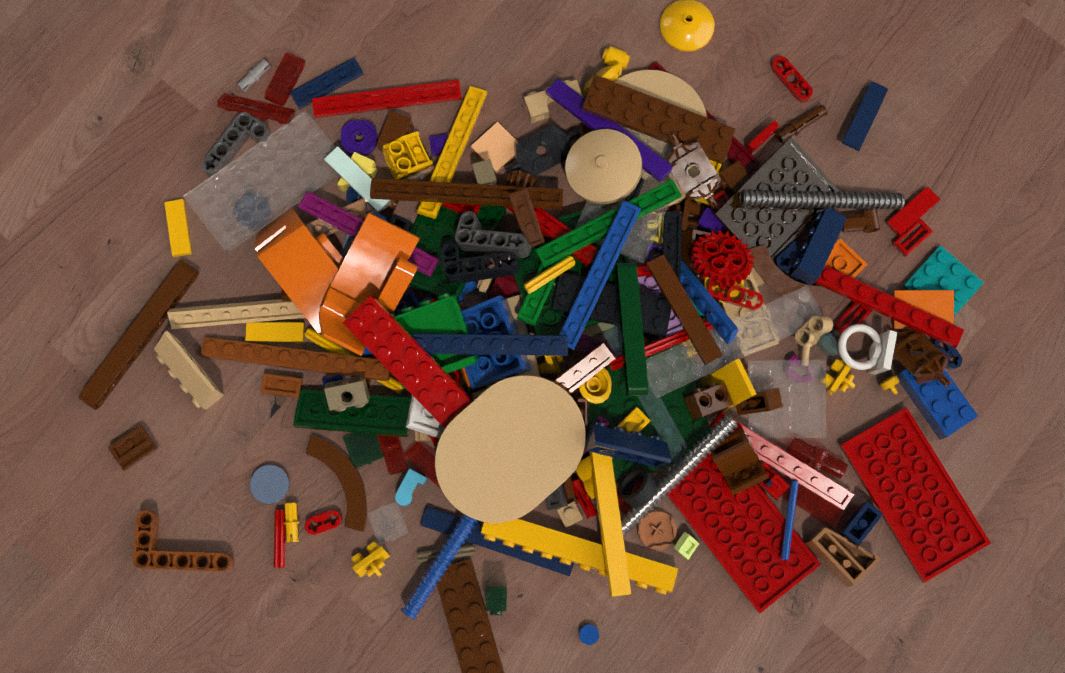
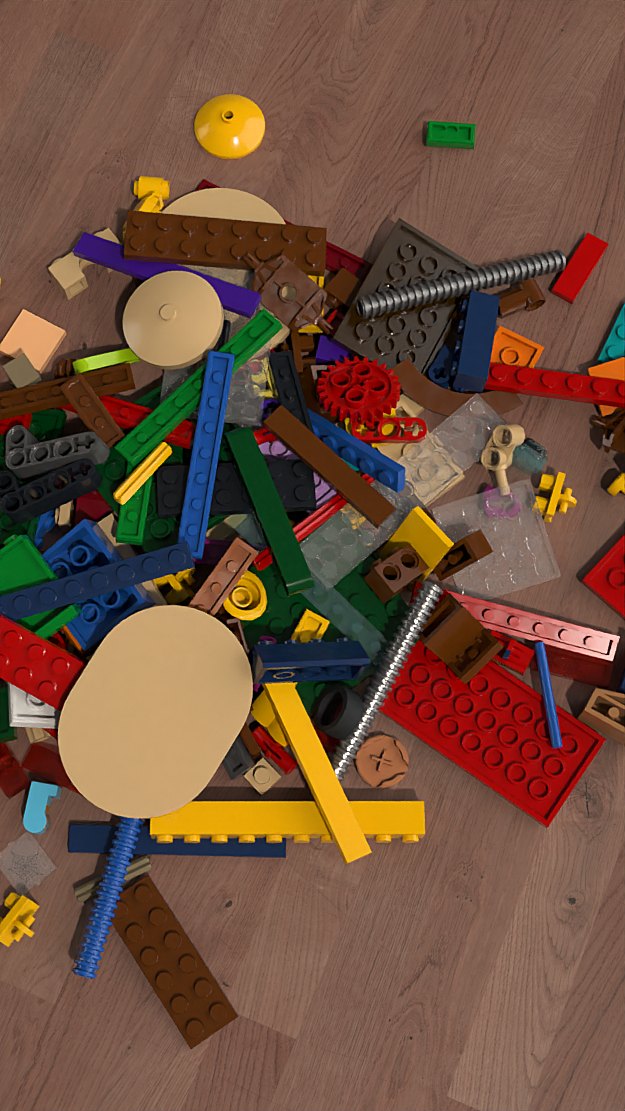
camera: 15 degrees left, 5 degrees down
clear green brick [486,586,507,615] -> none
black plate [504,124,581,177] -> none
blue tile [579,625,599,645] -> none
yellowish green plate [674,532,699,560] -> none
red tile [746,120,779,154] -> none
red beam [771,56,813,102] -> none
reddish brown pin [776,105,828,143] -> none
clear red piece [787,437,848,479] -> none
red tile [833,302,872,338] -> none
white tile [838,324,897,375] -> none
dark blue slope [842,81,888,151] -> none
red tile [892,218,933,257] -> none
none -> lime beam [72,348,142,375]
none -> green plate [426,121,476,149]

